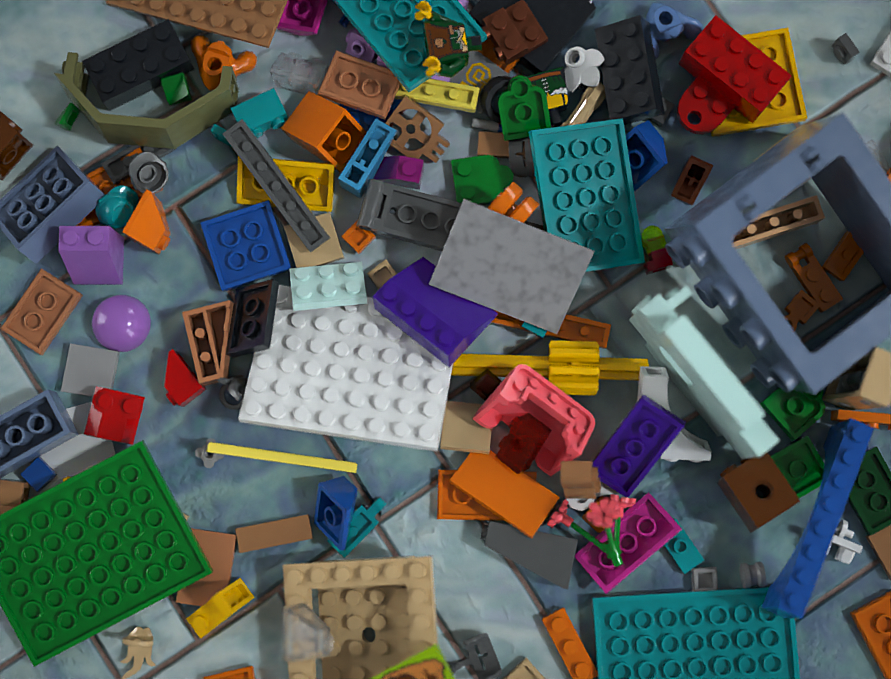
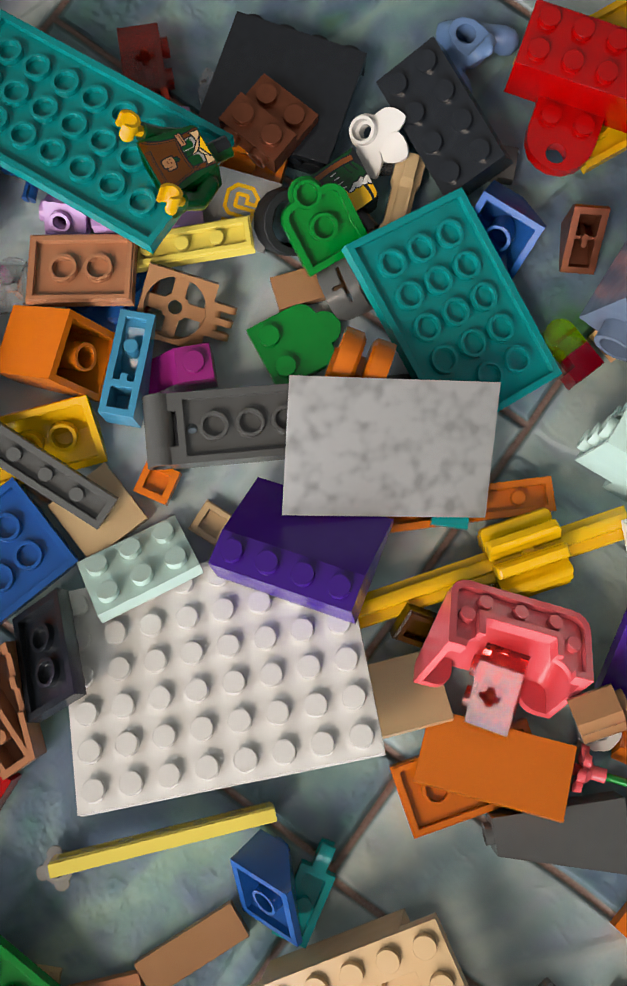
camera: 25 degrees left, 0 degrees up
dark grey piece [217,375,248,410] -> none
light grey piece [472,117,503,133] -> none

